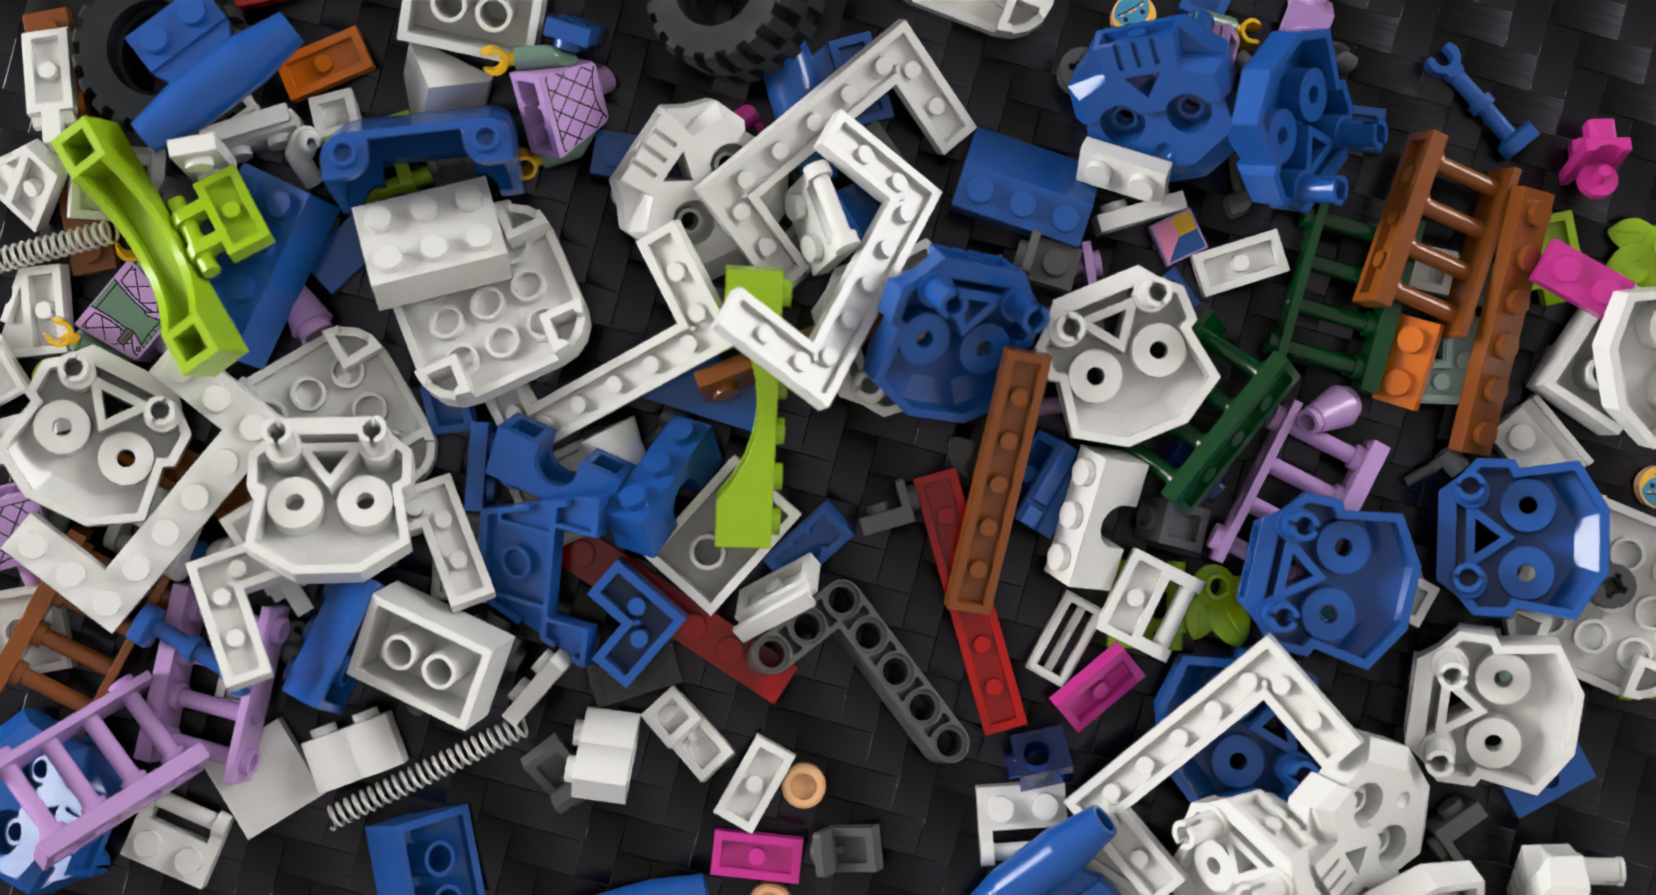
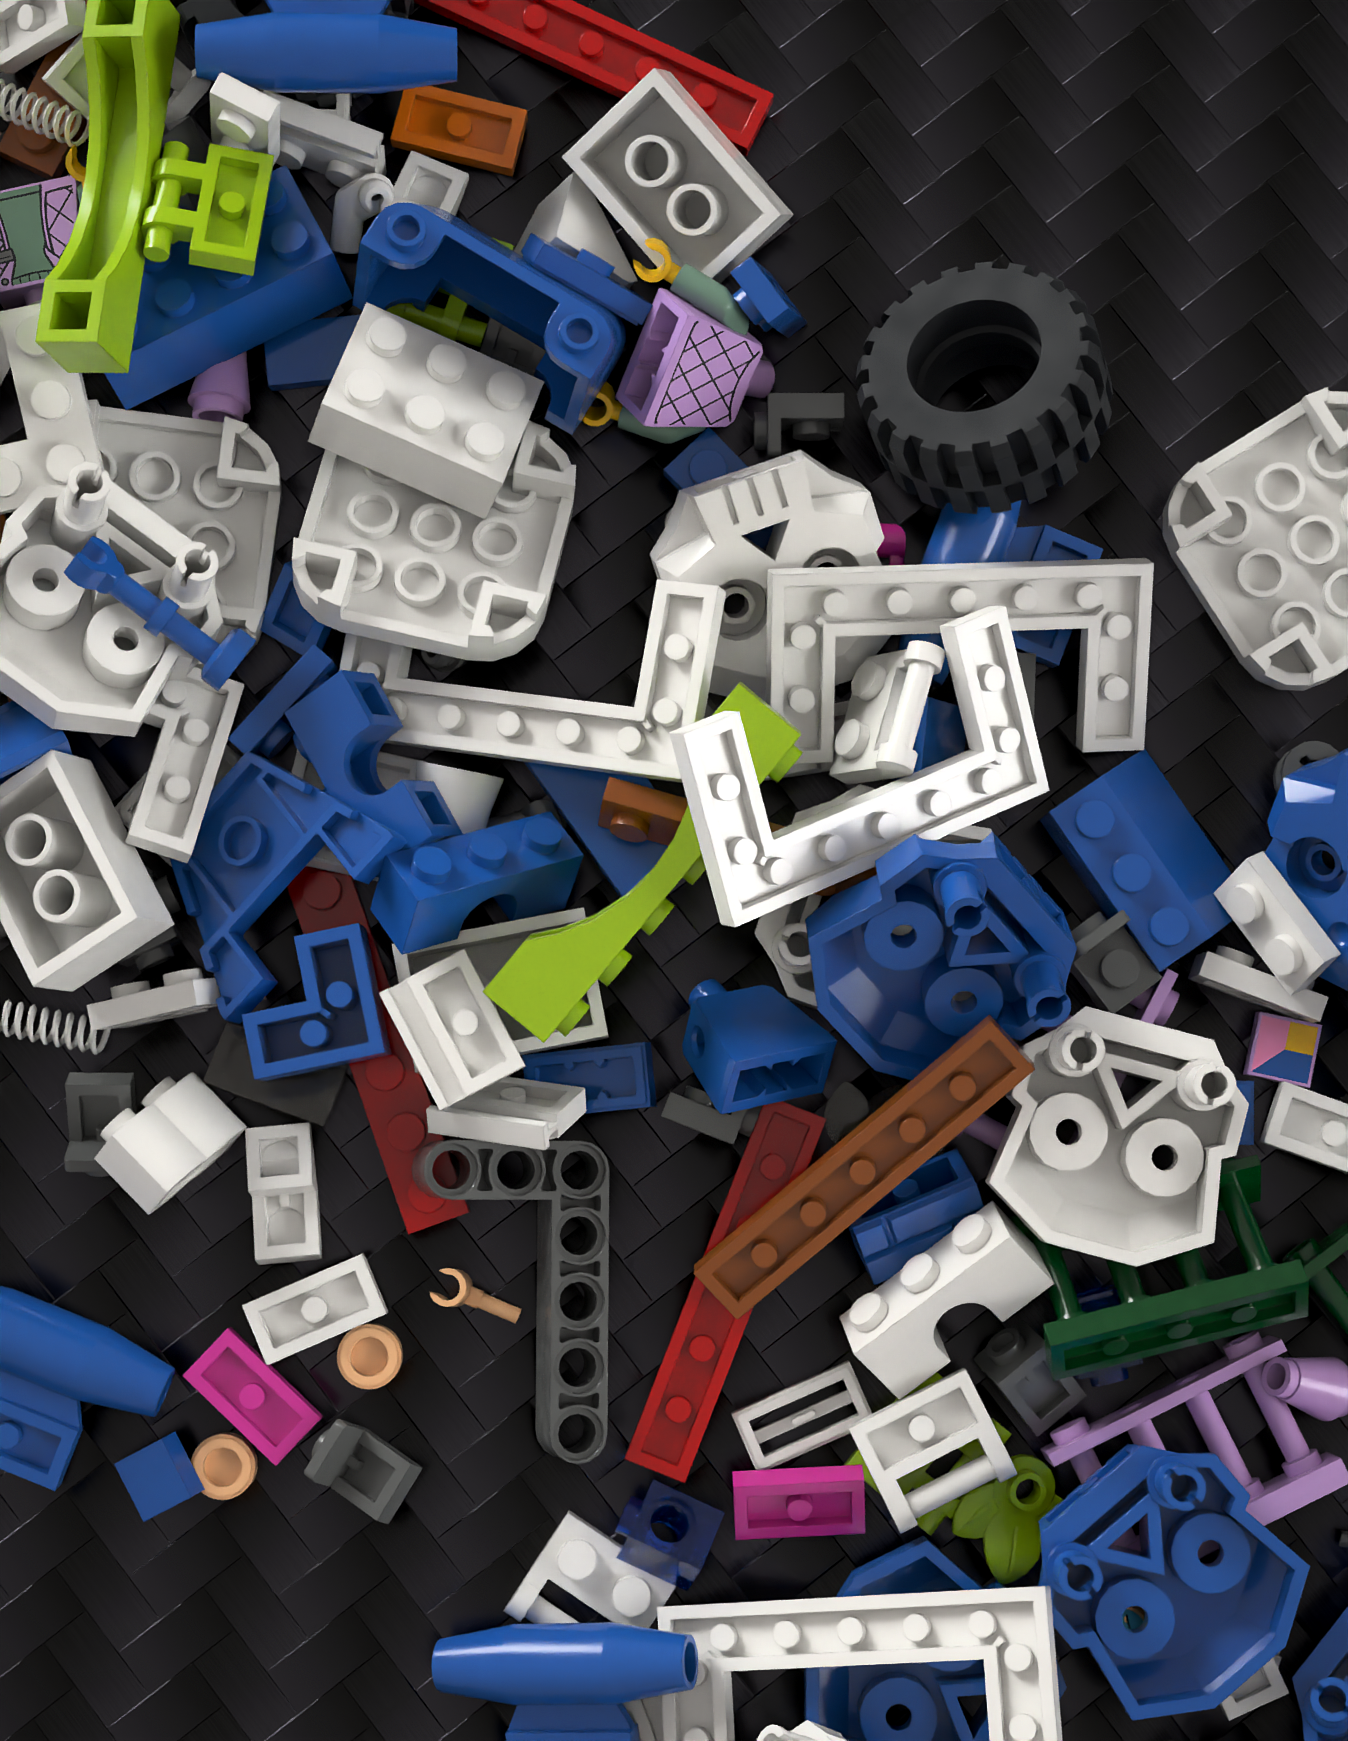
camera: 30 degrees right, 5 degrees down
none -> blue piece [64,536,256,691]
none -> white plate [379,949,526,1111]
none -> light nougat hand [430,1268,522,1324]
none -> blue plate [521,233,653,326]
none -> blue torso [682,979,837,1114]
none -> dark grey bracket [754,393,844,461]

